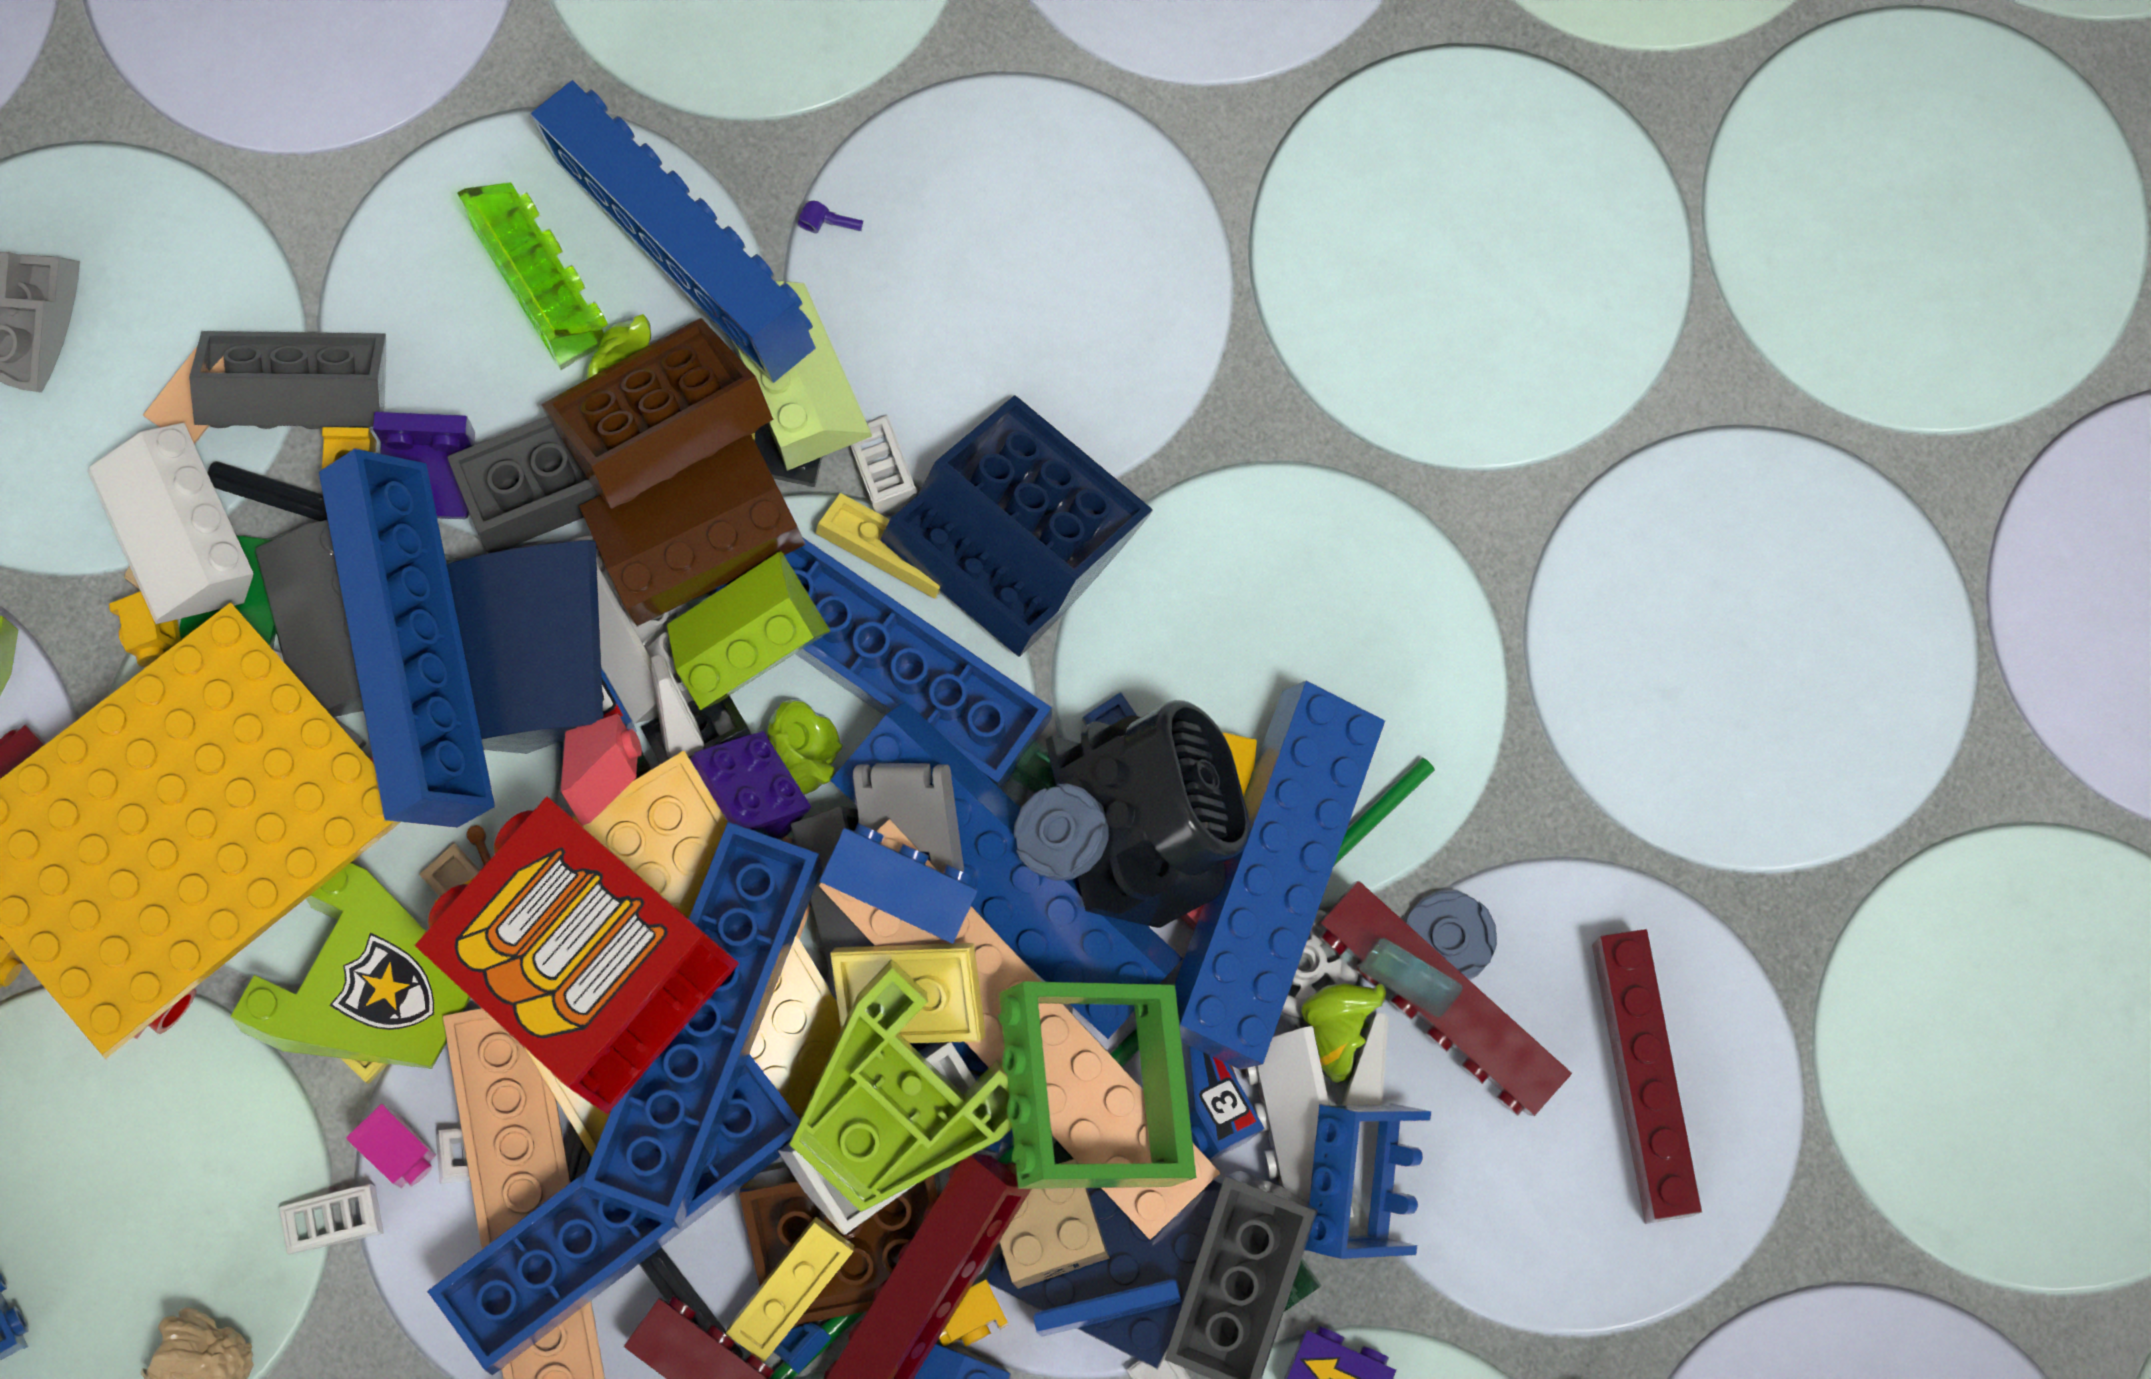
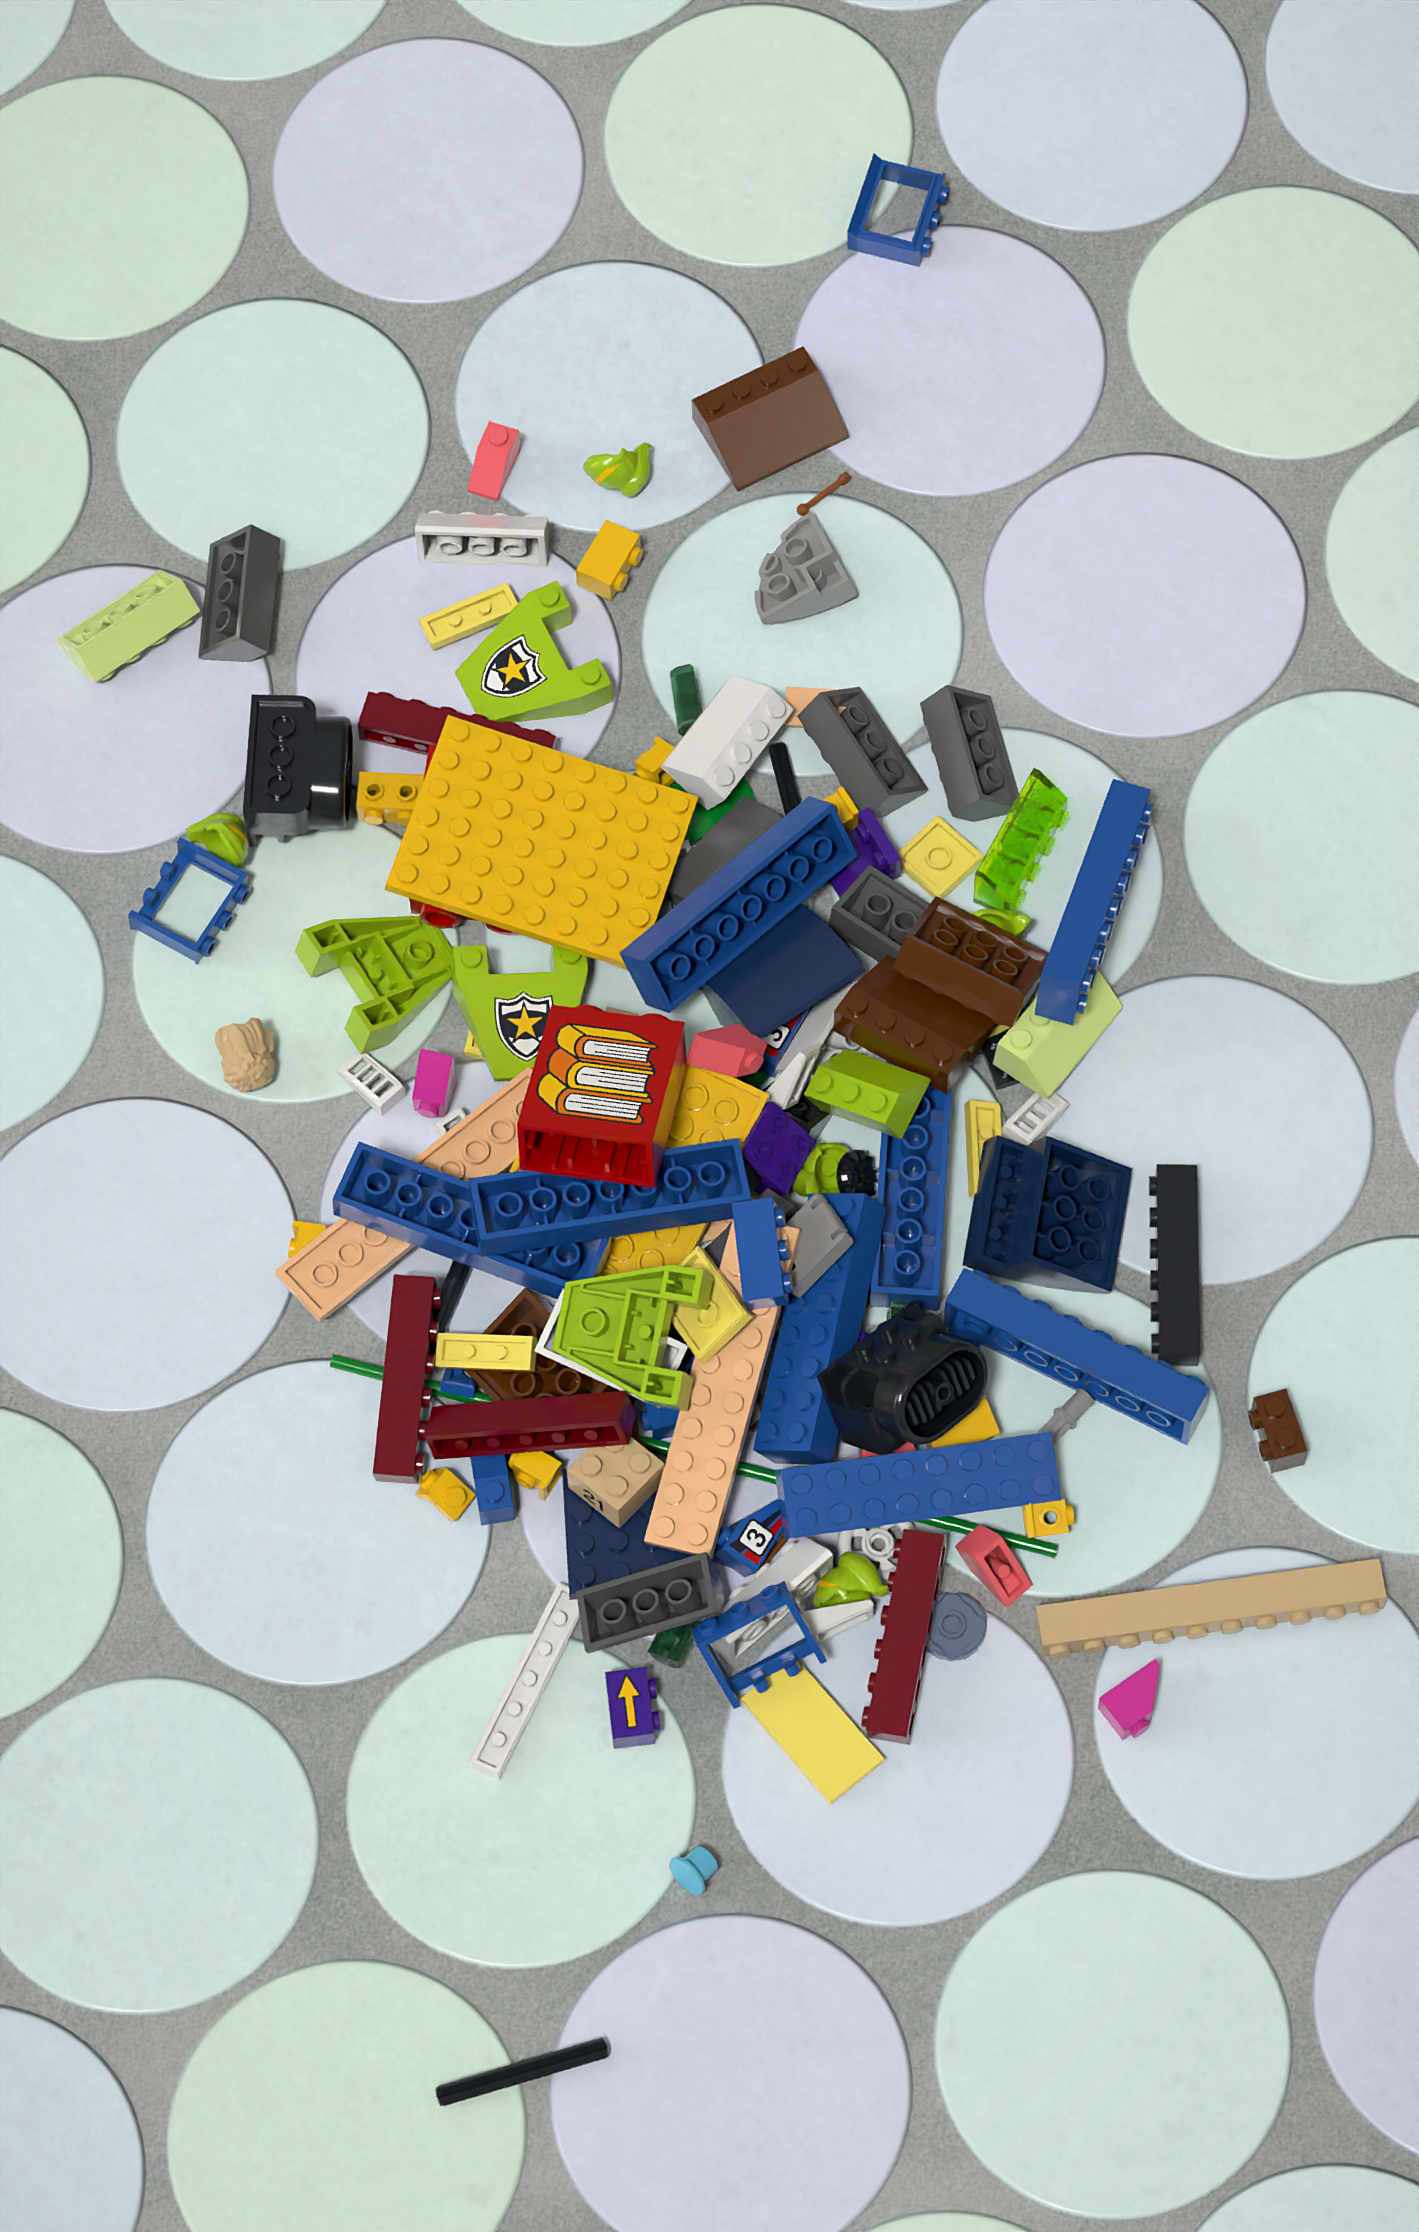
camera: 65 degrees right, 10 degrees down
dark purple hand [797,200,864,233] -> none
bright green window [998,981,1197,1189] -> none
sand blue tile [1014,784,1109,881] -> none
blue tile [1033,1279,1182,1337] -> none
clear light blue slope [1360,937,1463,1017] -> none
dark red brick [1592,929,1702,1224] -> none
none -> lime wedge [295,916,453,1054]
none -> clear green brick [669,664,702,736]
none -> light yellow tile [741,1660,884,1805]
none -> black gear [836,1150,878,1197]
none -> light yellow tile [897,815,985,900]
none -> dark grey slope [920,685,1023,822]
none -> blue brick [944,1268,1210,1445]
none -> coral slope [955,1524,1032,1607]
none -> yellow brick [1022,1499,1074,1538]
none -> tan brick [1035,1558,1387,1658]
none -> light grey axle [1037,1388,1094,1445]
none -> dark pink slope [1098,1659,1160,1741]
none -> black brick [1148,1164,1200,1366]
none -> reddish brown brick [1248,1389,1307,1474]

